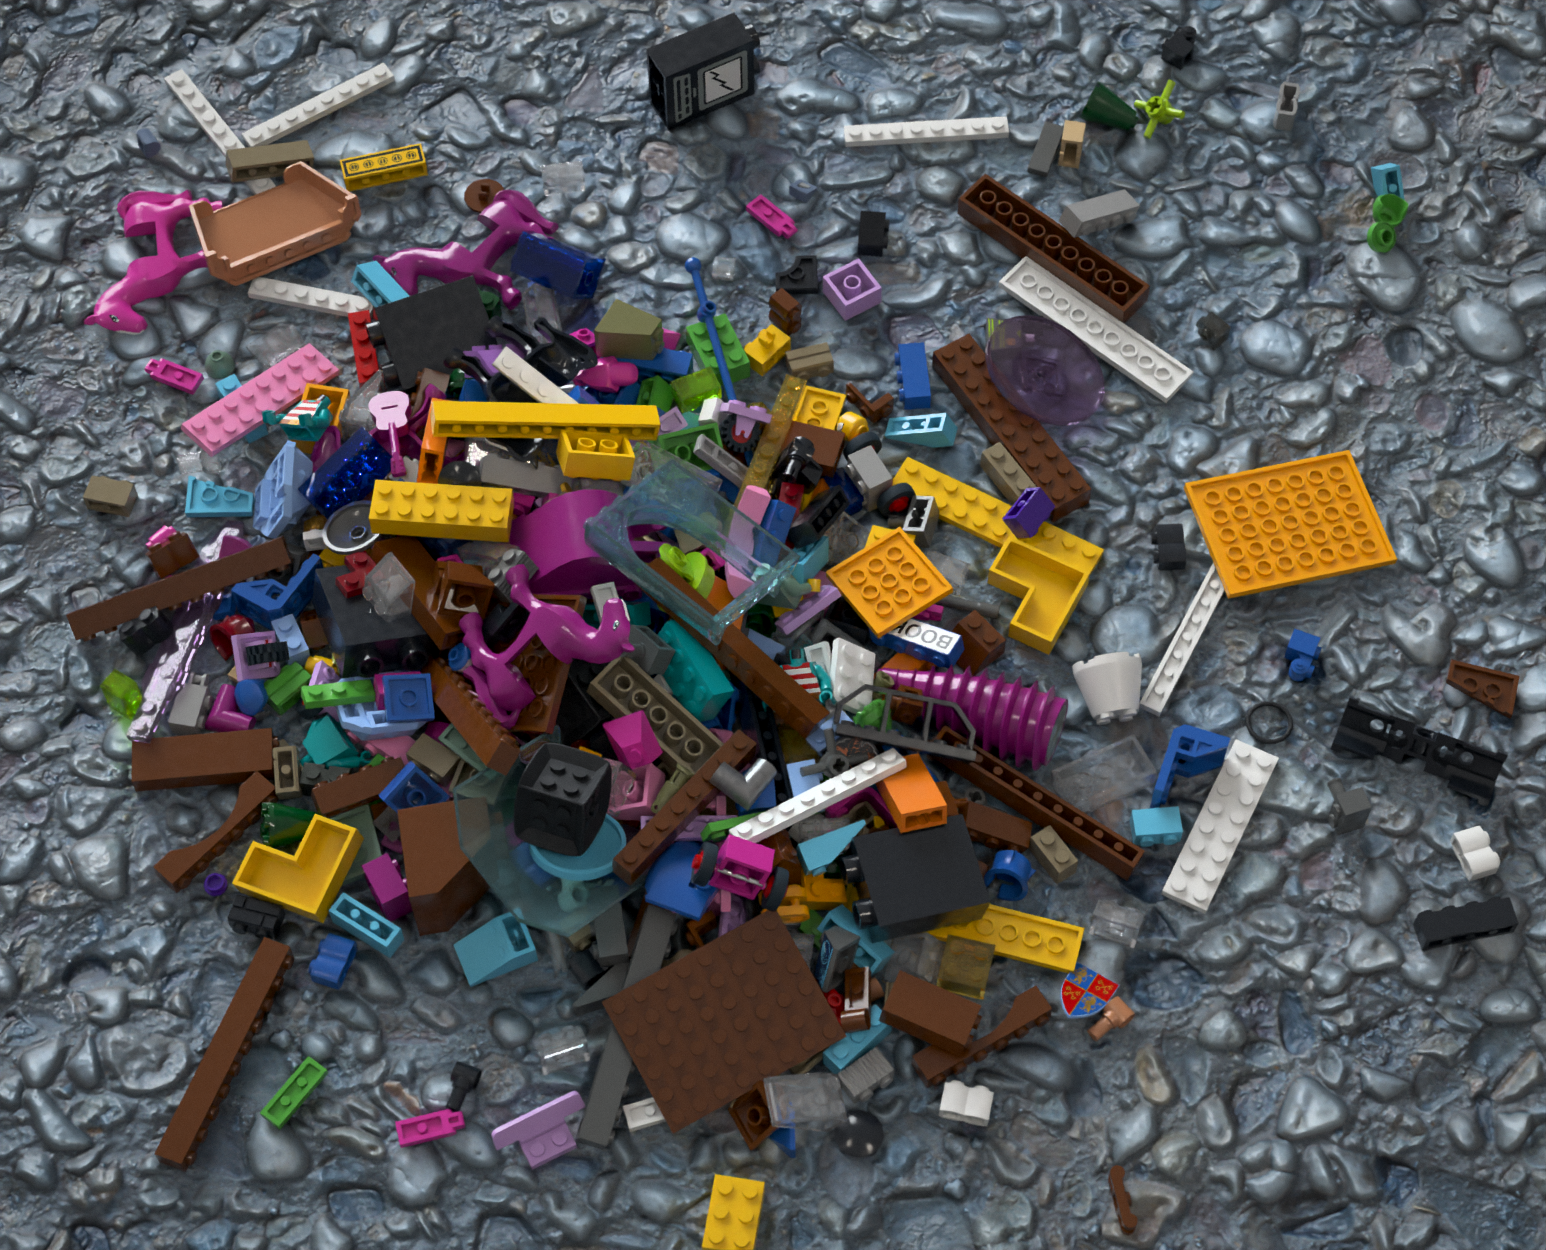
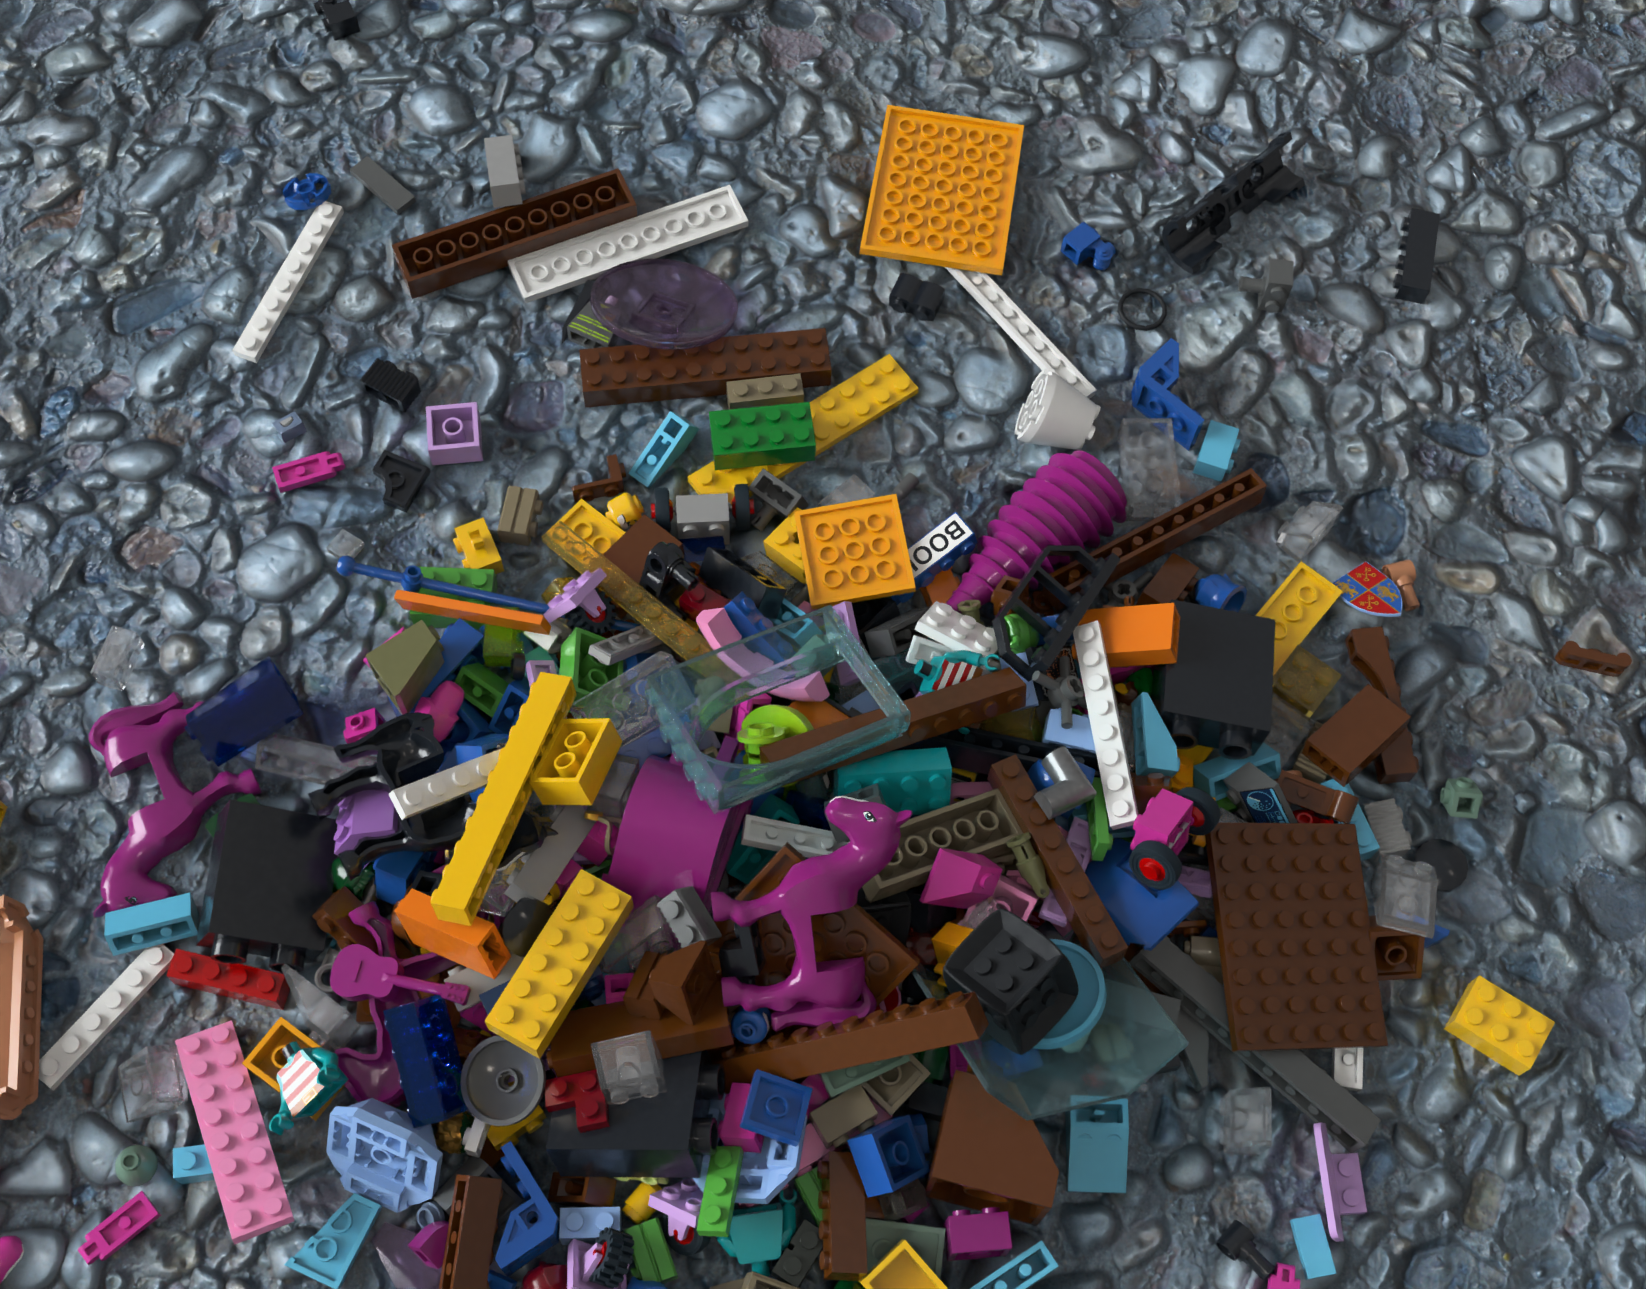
camera: 70 degrees left, 5 degrees up
clear piece [177,449,223,475] -> none
reddish brown piece [464,179,504,213] -> none
black brick [646,12,760,131] -> none
reddish brown brick [768,288,802,336] -> none
blue brick [894,342,931,410] -> none
white brick [938,1080,994,1126] -> none
reddish brown slope [952,610,1006,676] -> none
yellow piece [987,536,1090,655] -> none
dark purple brick [1002,487,1055,538] -> none
dark tan brick [1029,825,1078,884] -> none
tan piece [1058,120,1086,169] -> none
dark green cone [1079,81,1139,131] -> none
lime bar [1134,80,1185,139] -> none
white plate [1161,739,1279,914] -> none
clear smoke brick [1196,312,1231,351] -> none
reddish brown wing [1446,659,1520,719] -> none
white brick [1450,825,1500,882] -> none
none -> blue piece [283,173,331,210]
none -> orange tile [394,590,551,635]
none -> black tile [510,653,525,680]
none -> green brick [709,402,816,470]
none -> medium azure tile [1290,1214,1337,1280]
none -> sand green brick [1440,777,1483,819]

